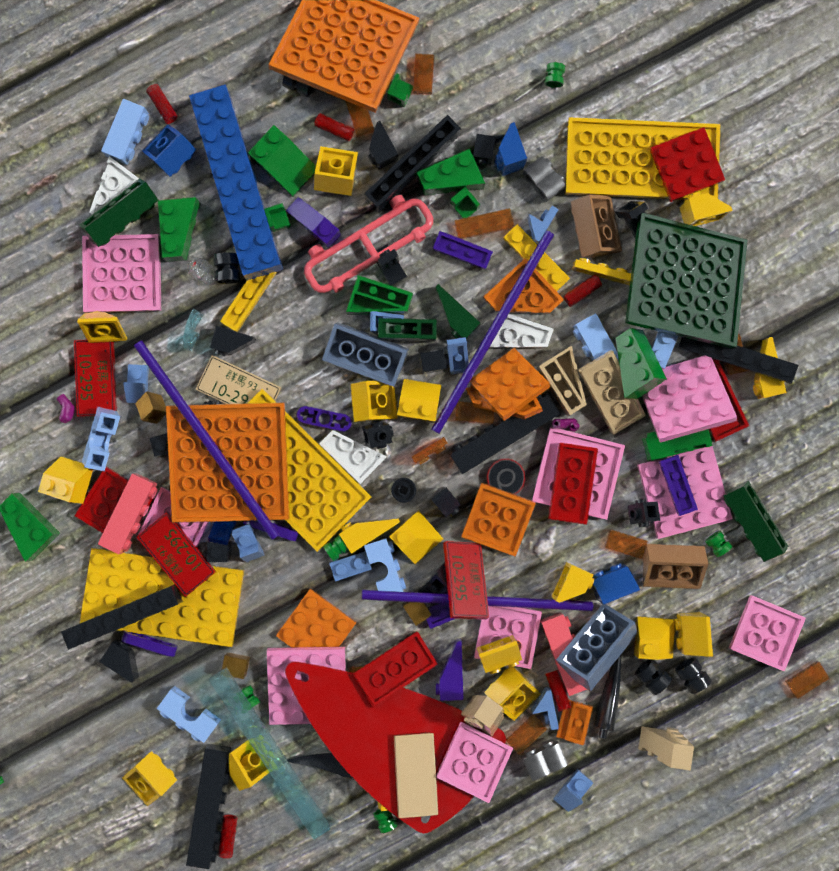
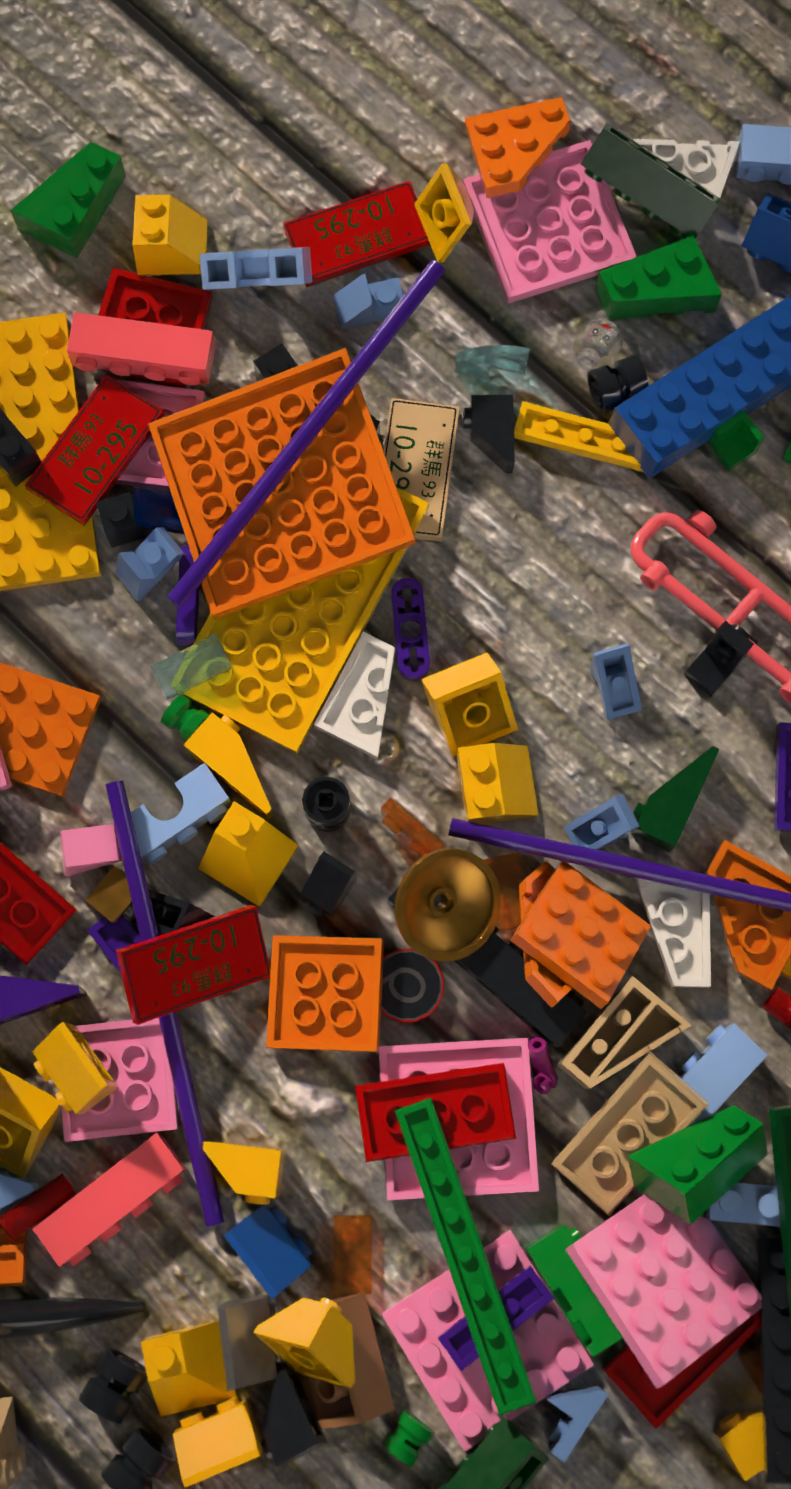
camera: 75 degrees right, 10 degrees down
magenta arm [56,394,75,423] -> none
pearl gold panel [136,391,166,424] -> none
dark purple slope [286,197,341,248] -> none
sand blue slope [322,322,409,387] -> none
medium blue plate [329,551,372,581] -> none
green wedge [346,275,413,315] -> none
black brick [362,420,394,449] -> none
dark green slope [378,318,437,342] -> none
black brick [420,349,449,374] -> none
sand blue slope [556,604,637,692] -> none
black brick [628,499,660,528] -> none
none -> bright pink slope [60,824,123,876]
none -> clear light blue tile [151,634,232,700]
none -> flat silver slope [217,1295,286,1391]
none -> yellow slope [254,1298,355,1388]
none -> black slope [260,1369,328,1466]
none -> pearl gold dish [395,848,501,961]
none -> green tile [395,1098,537,1416]
none -> orange plate [464,97,570,198]
none -> medium blue slope [546,1385,608,1462]

